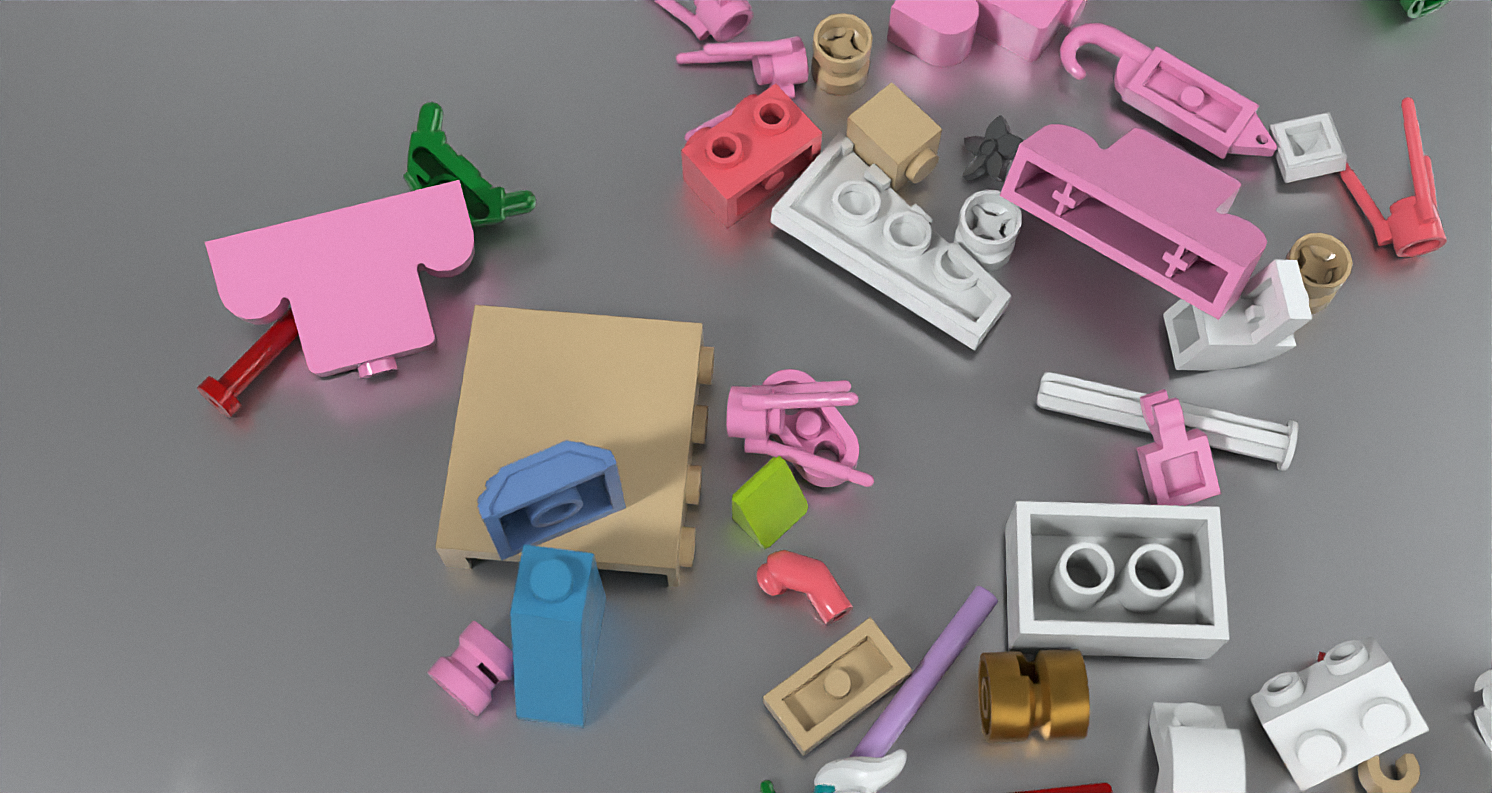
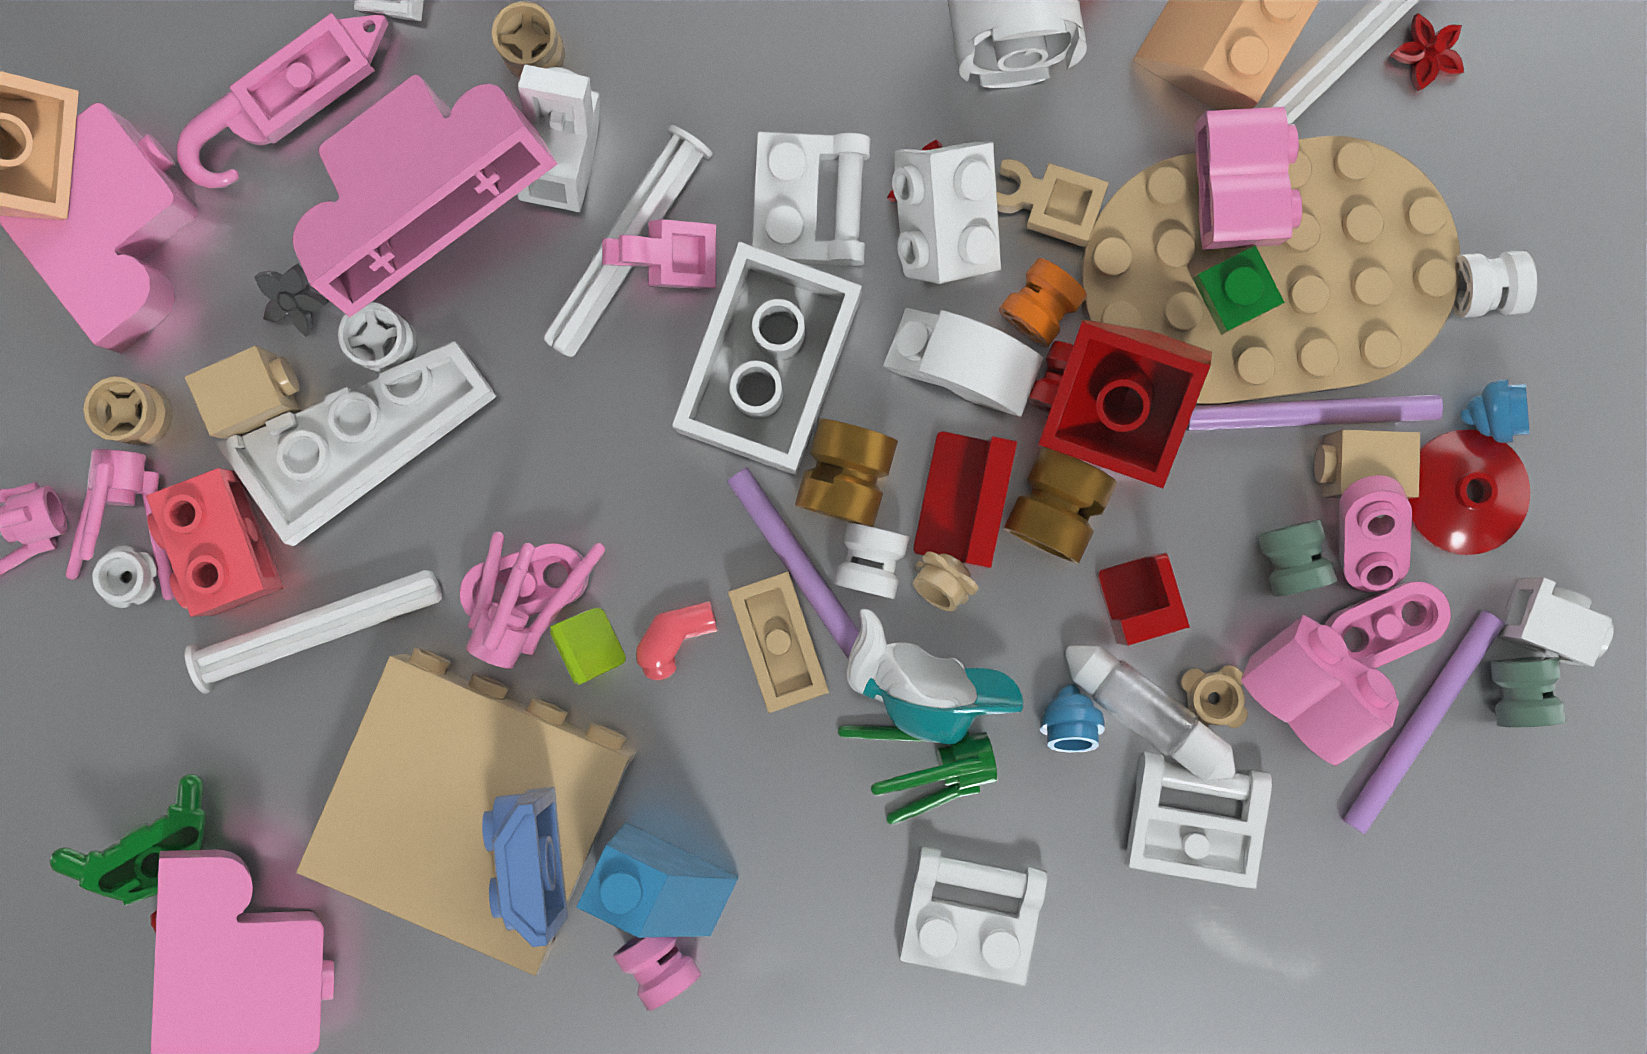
camera: 70 degrees left, 20 degrees up
none -> white plate [92,546,158,608]
none -> white axle [185,570,442,693]
none -> white plate [752,132,871,266]
none -> white wheel [833,522,909,599]

